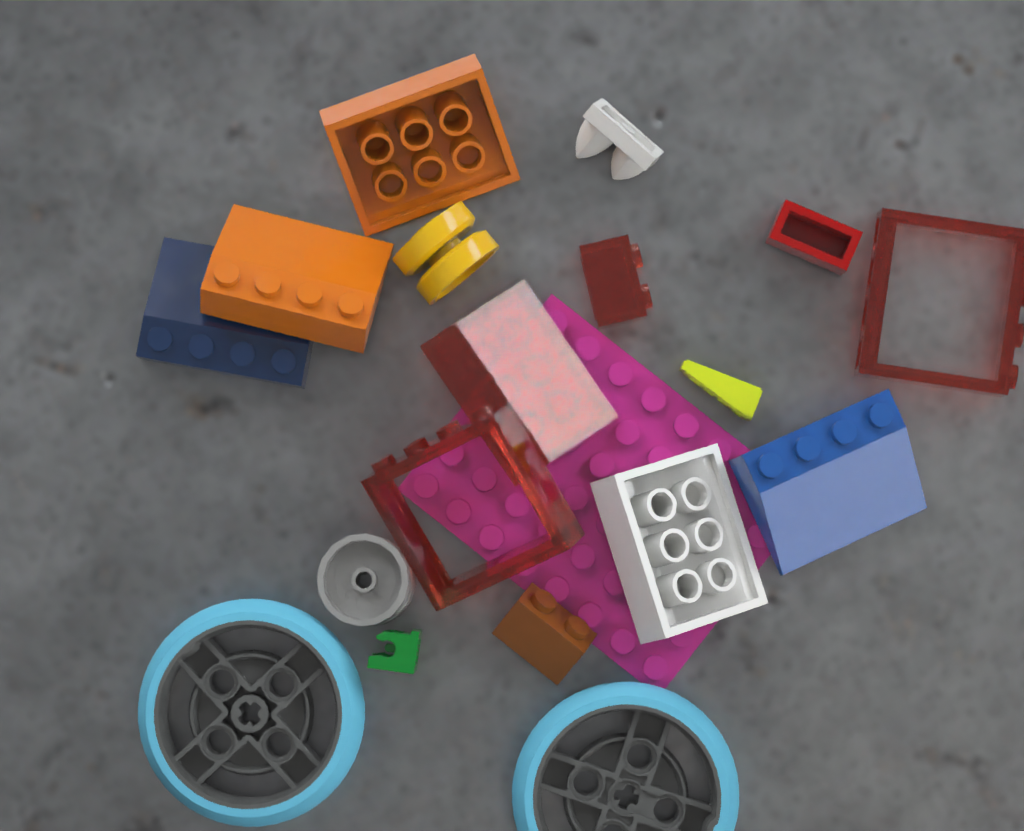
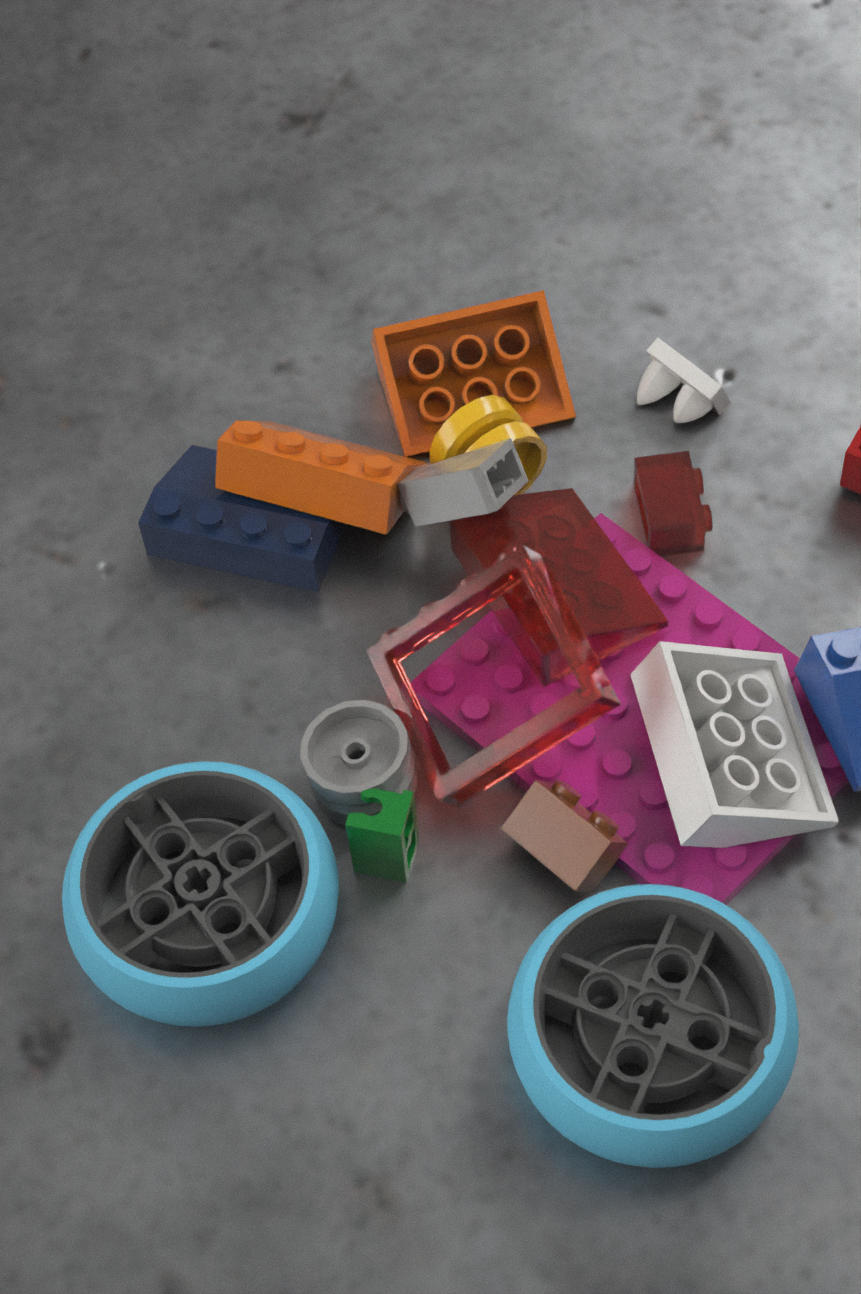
camera: 10 degrees right, 30 degrees down
neon yellow slope [679,359,763,422] -> none
none -> light grey slope [397,438,528,527]

